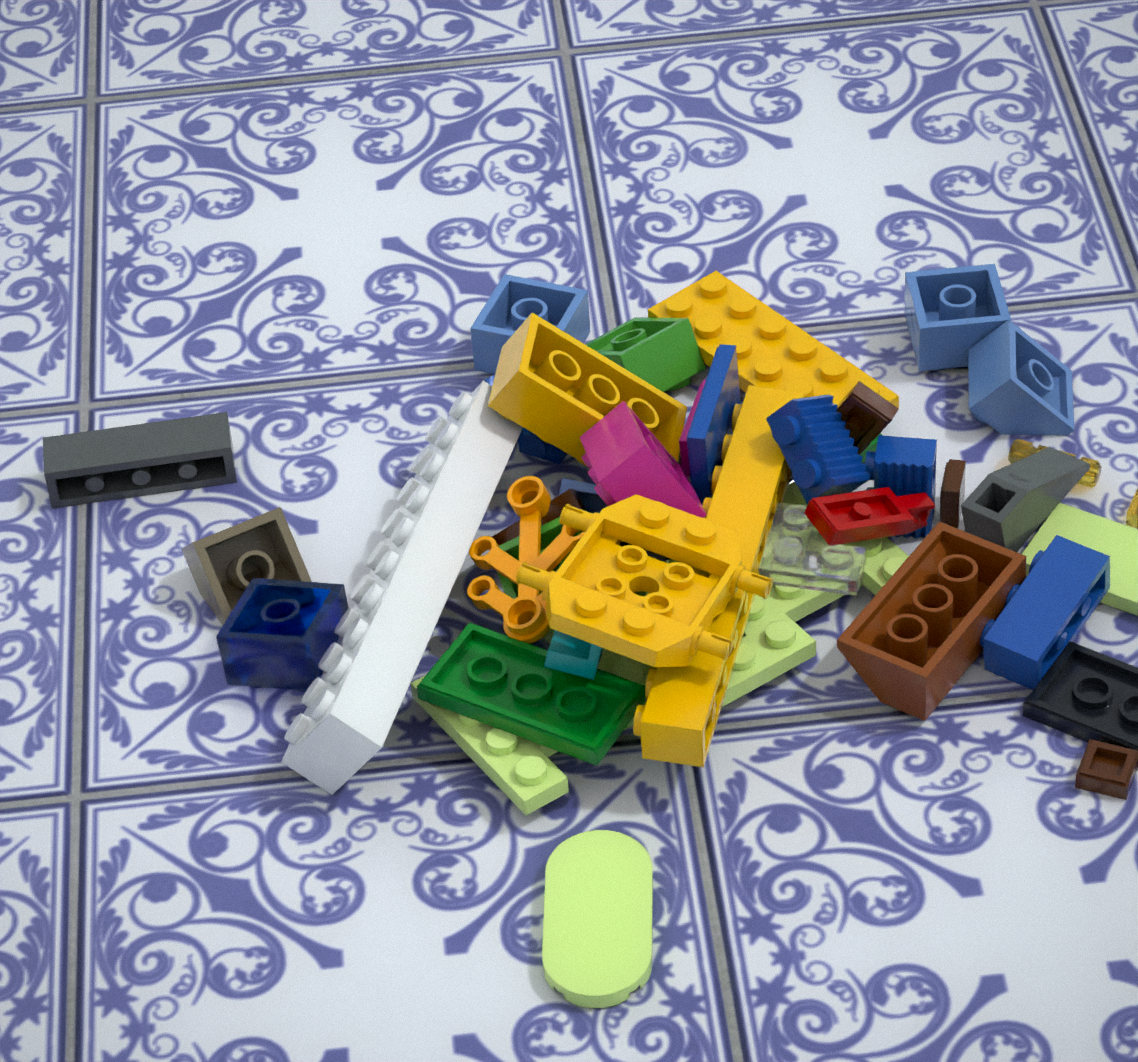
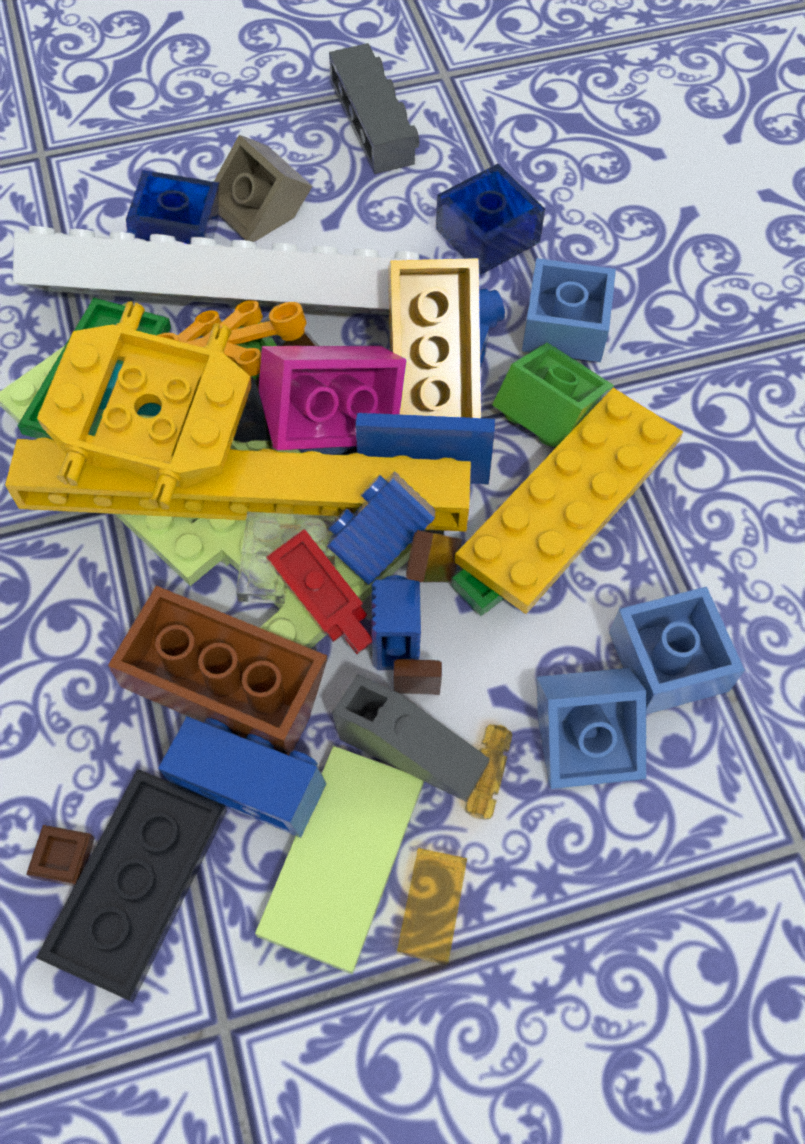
camera: 75 degrees right, 20 degrees up
none -> clear blue brick [435,163,546,275]

